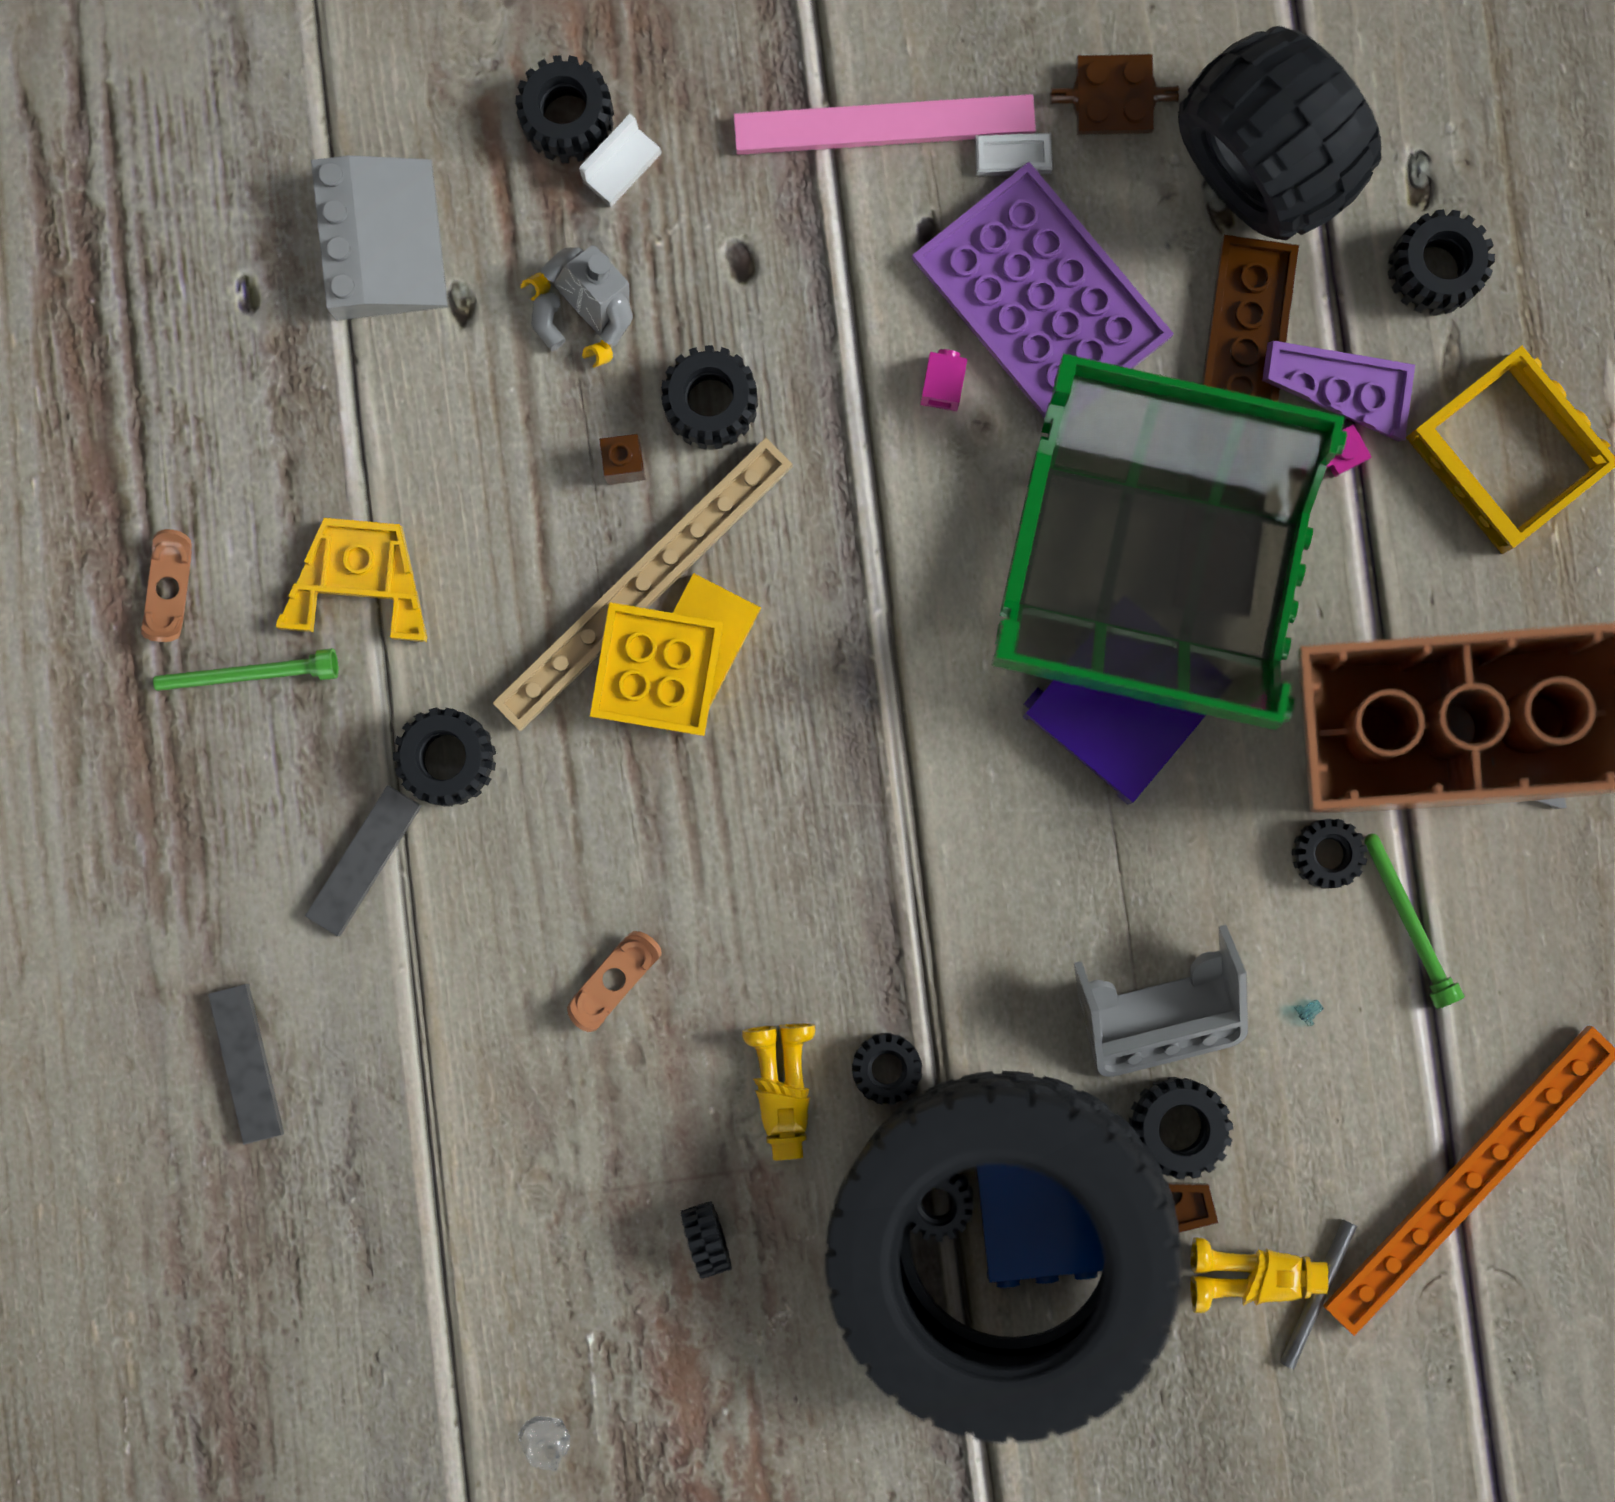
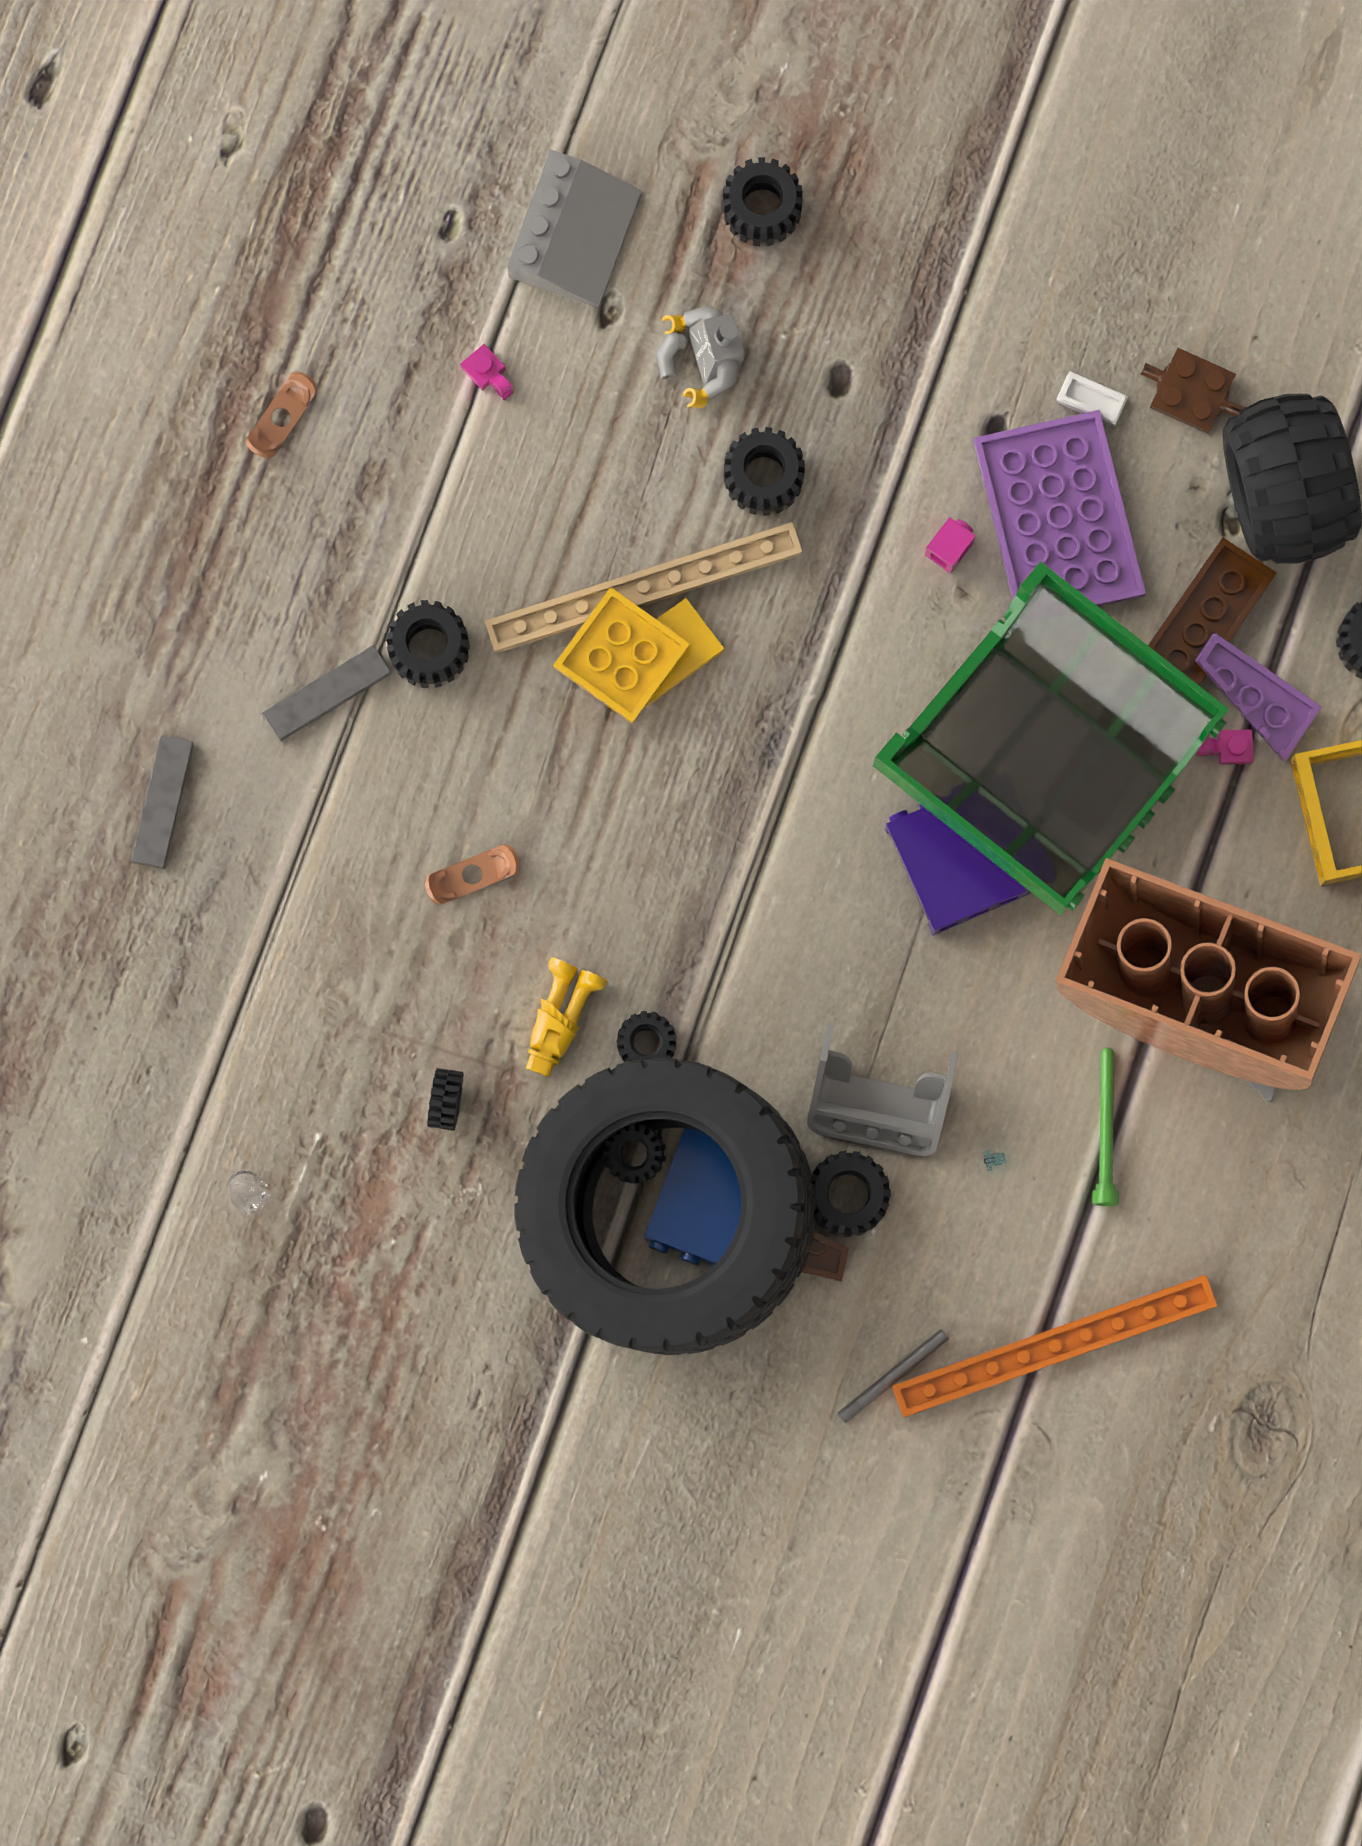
camera: 25 degrees right, 5 degrees down
bright green piece [153,648,339,691] -> none
yellow wing [276,518,427,642] -> none
white panel [579,114,661,207] -> none
reddish brown brick [599,434,646,485] -> none
bright pink tile [734,94,1036,155] -> none
yellow piece [1190,1237,1328,1313] -> none
black tyre [1292,818,1368,889] -> none
none -> dark pink plate [460,344,514,400]

